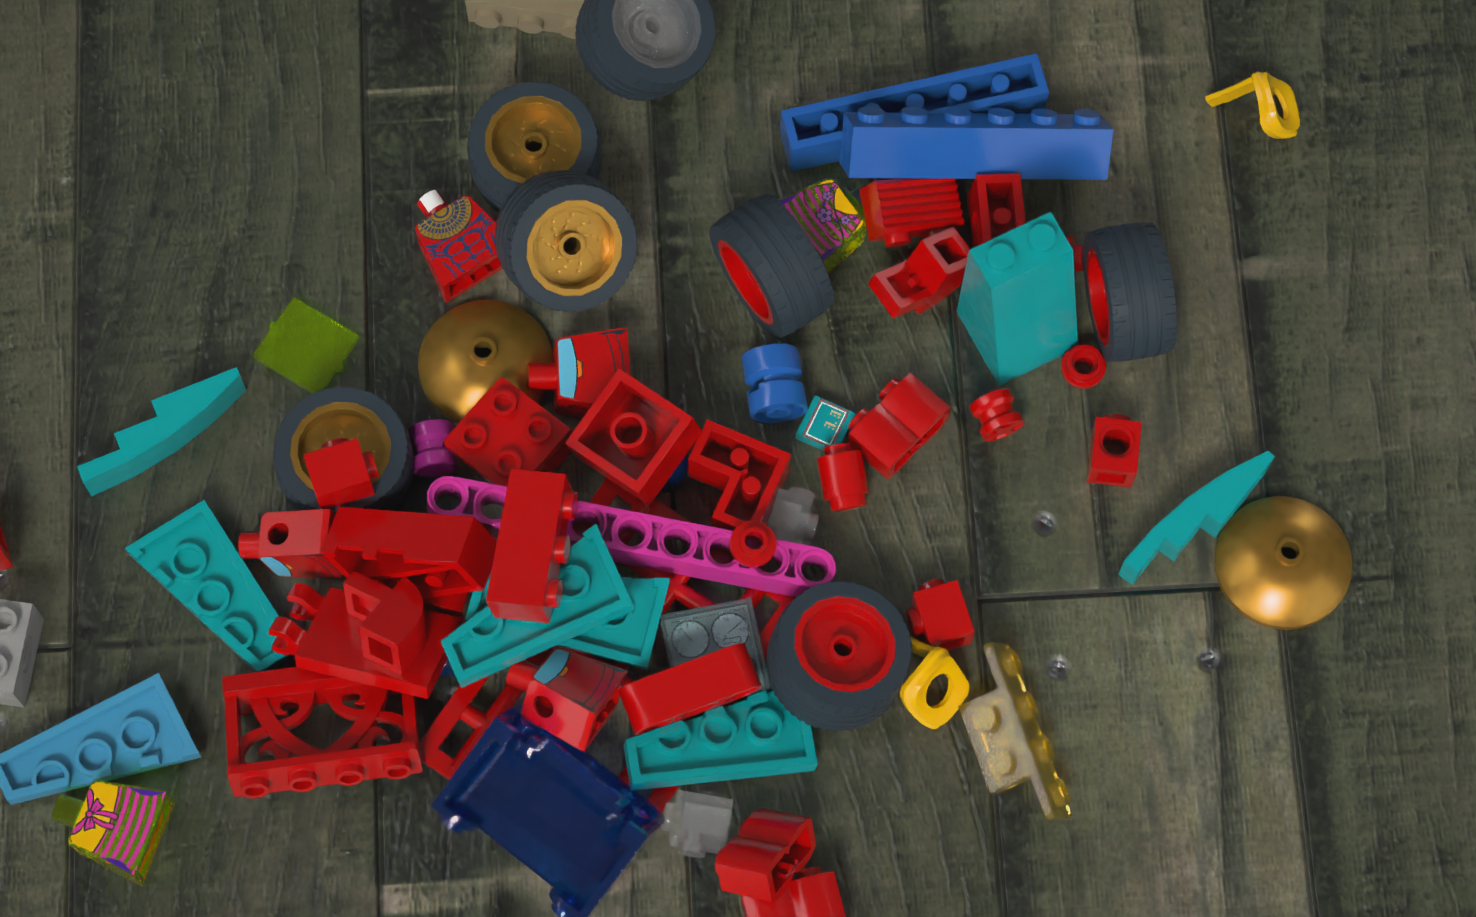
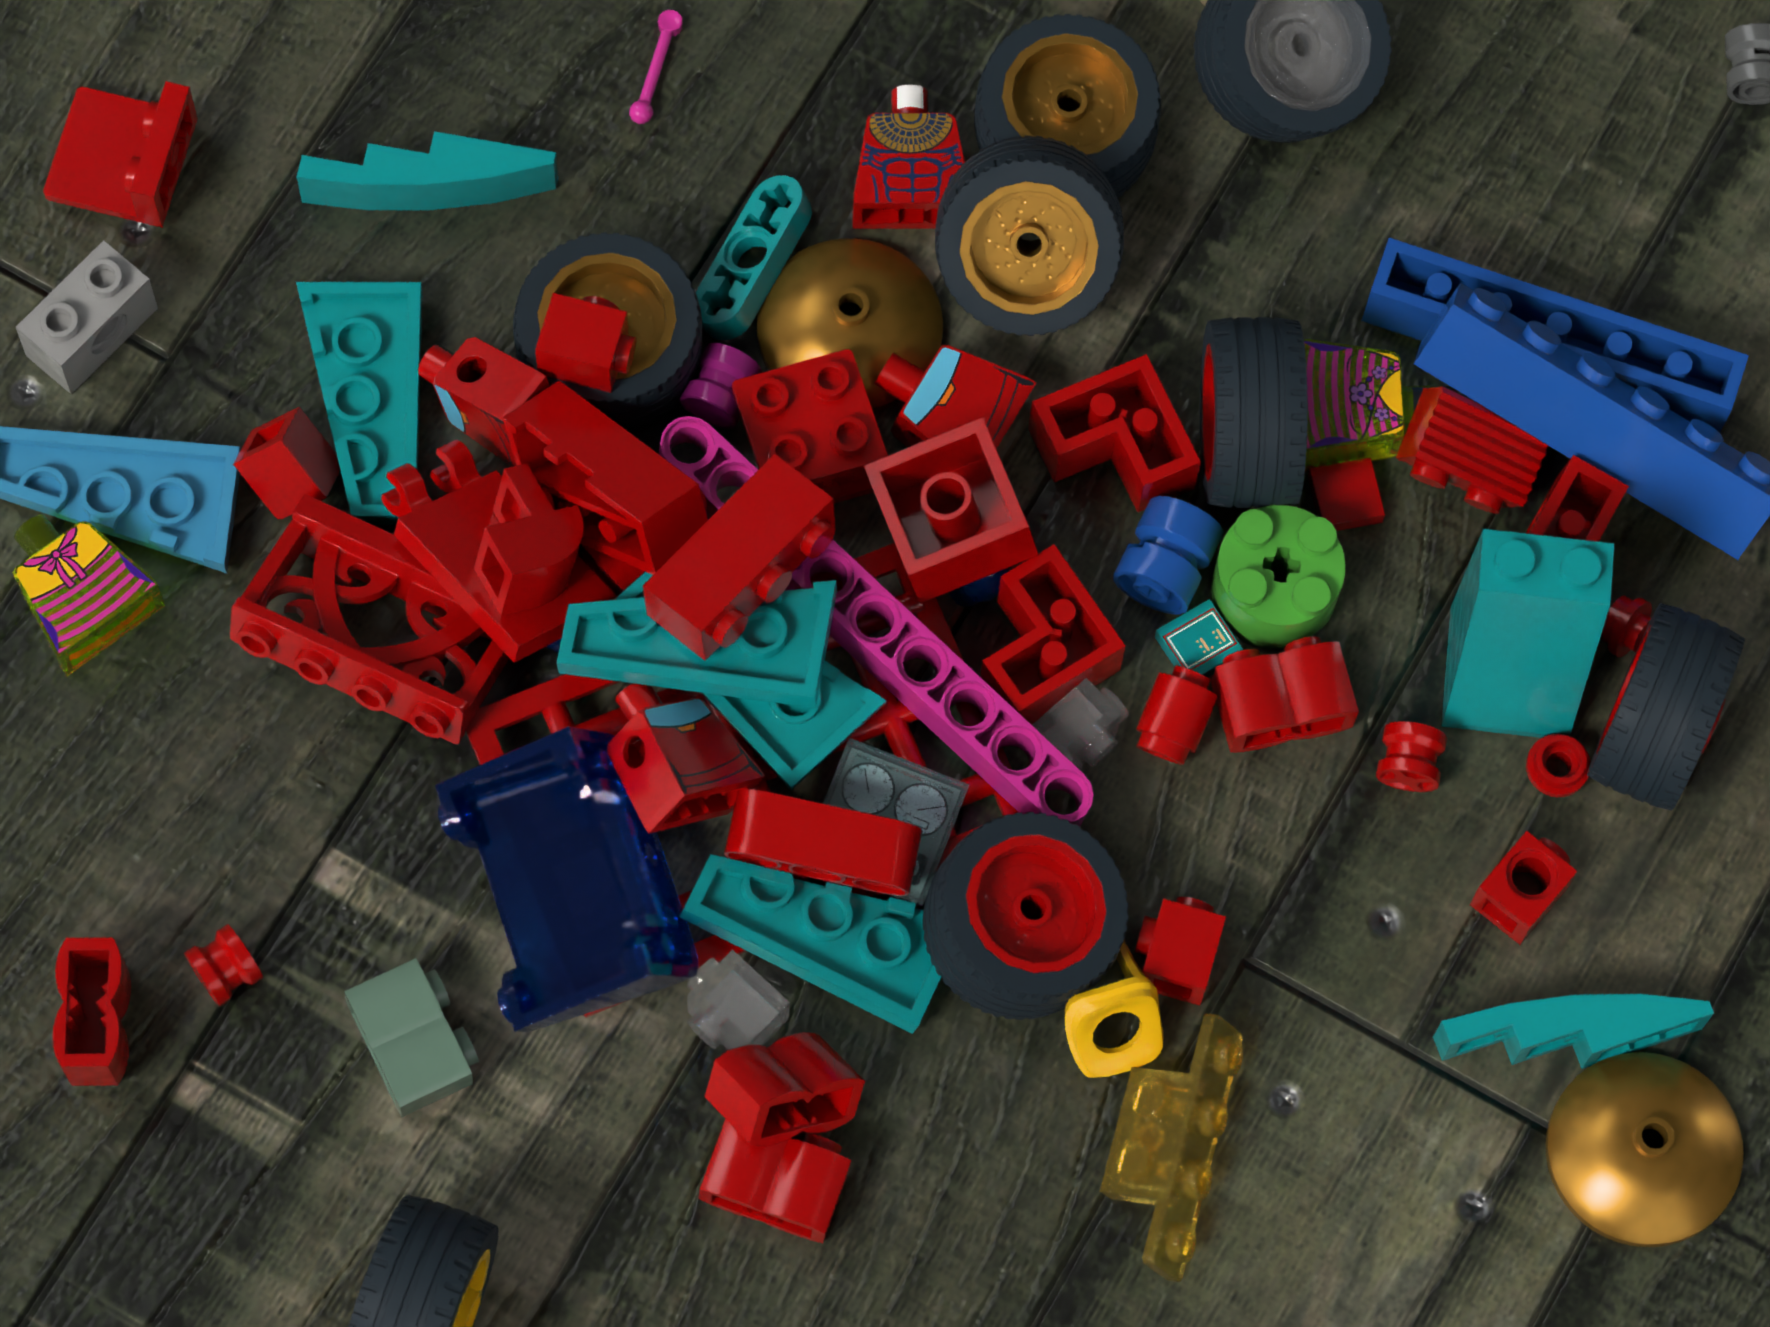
camera: 30 degrees right, 0 degrees up
clear neon green piece [252,297,360,394] -> none
red plate [729,521,777,568] -> none
red brick [868,227,970,319] -> none
none -> red panel [233,406,340,519]
none -> dark pink hinge [629,10,682,124]
none -> teal beam [695,175,812,340]
none -> red brick [1028,354,1201,513]
none -> bright green brick [1211,505,1346,650]
none -> red tile [1307,457,1385,531]

